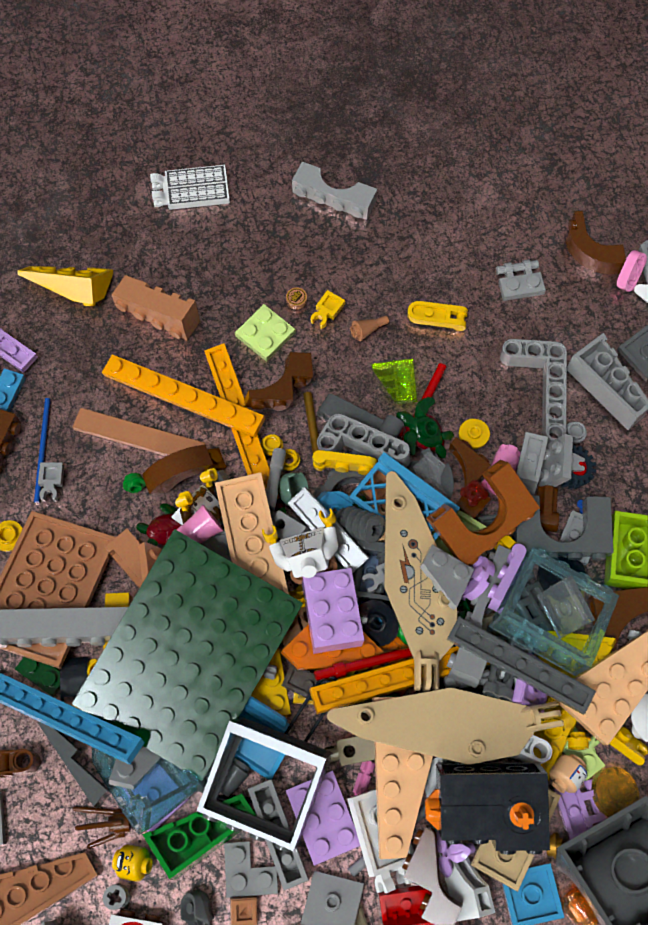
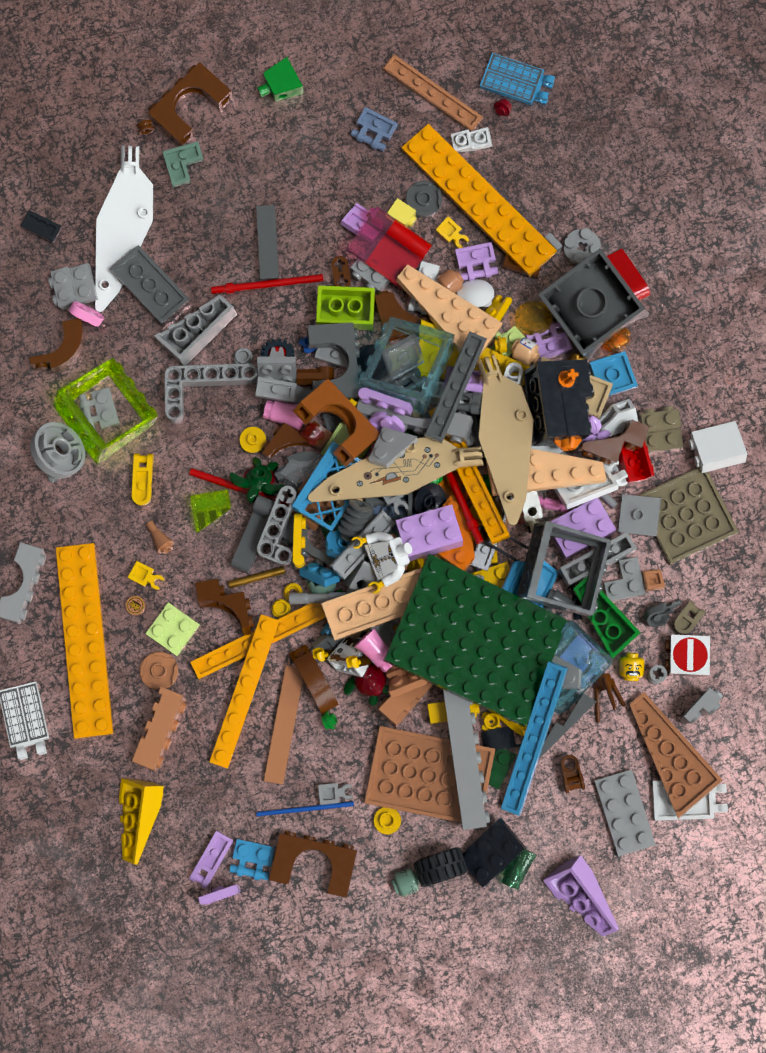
camera: 100 degrees left, 10 degrees up
none -> light grey piece [30,422,85,483]
none -> clear neon green windscreen [53,358,158,465]
none -> light orange plate [56,543,114,739]
none -> nougat tile [140,652,179,690]
none -> dark azure plate [300,563,340,587]

